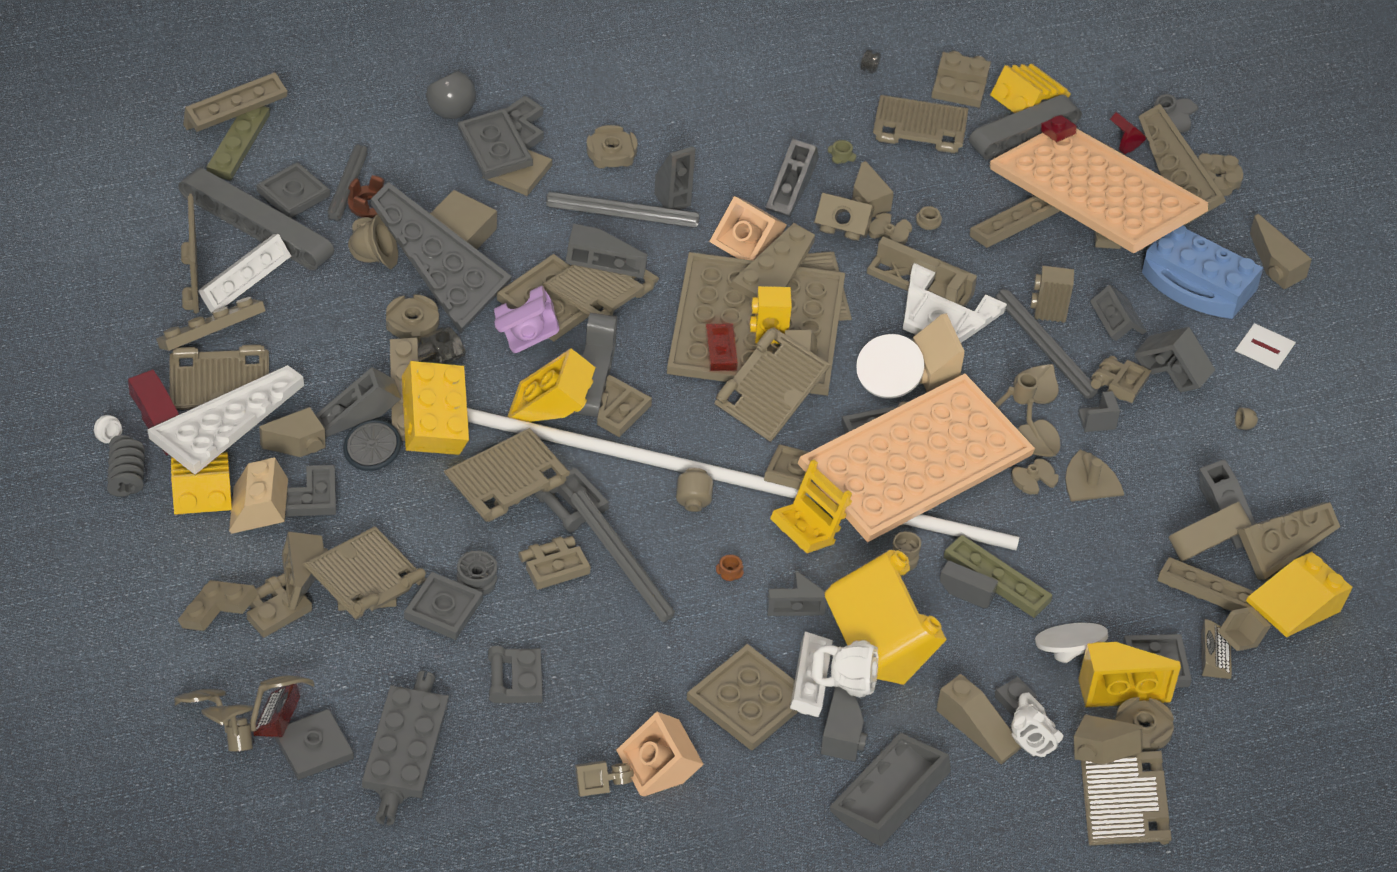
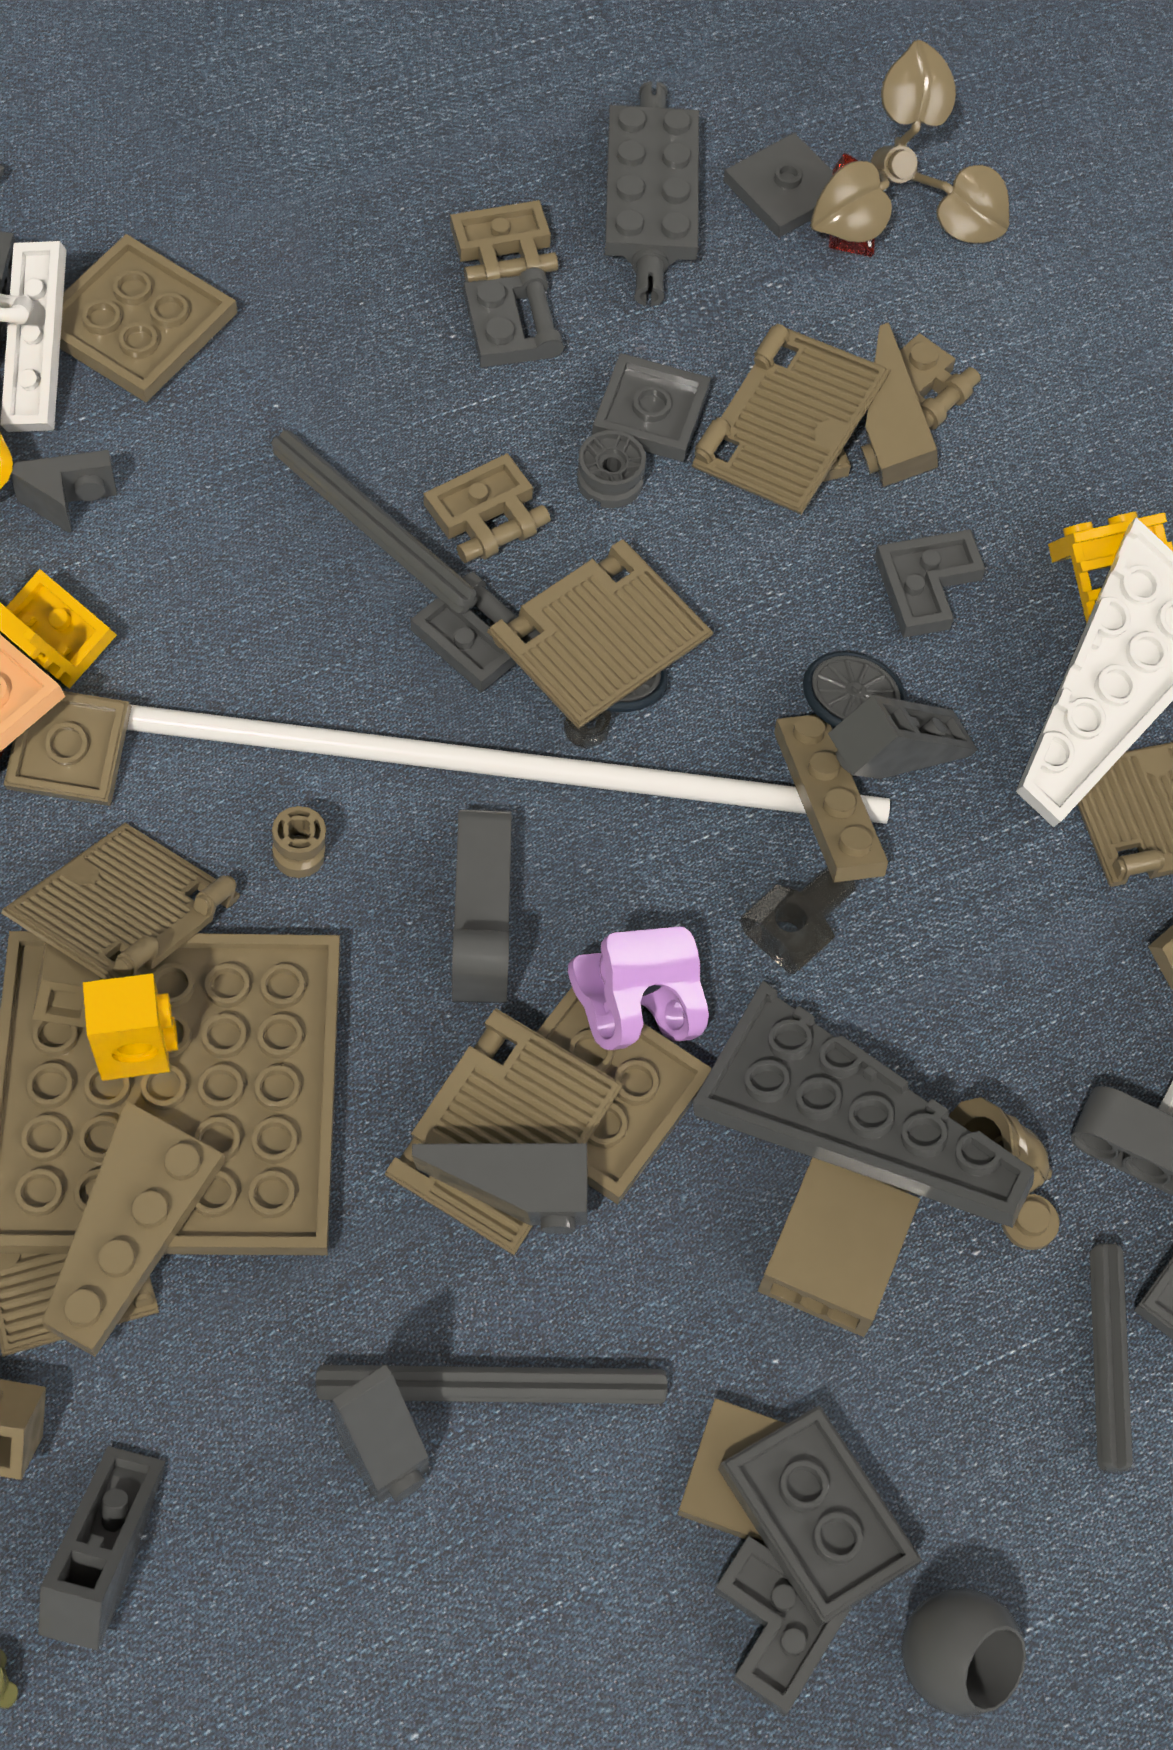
camera: 170 degrees right, 15 degrees up
dark tan plate [178,580,258,631] -> none
tan slope [229,457,288,534] -> none
dark tan slope [259,407,326,457] -> none
copper piece [348,175,385,218] -> none
dark tan plate [386,295,439,343] -> none
yellow piece [402,361,469,455] -> none
yellow slope [507,348,596,422] -> none
dark tan plate [575,761,634,797] -> none
dark tan plate [586,125,638,168] -> none
dark tan wing [597,375,652,437] -> none
light nougat slope [616,712,704,796] -> none
dark tan head [676,468,713,512] -> none
clear red plate [706,323,738,371] -> none
light nougat slope [709,196,787,261] -> none
dark orange plate [716,555,744,581] -> none
none -> dark tan wheel [272,806,326,878]
none -> dark tan plate [450,200,558,282]

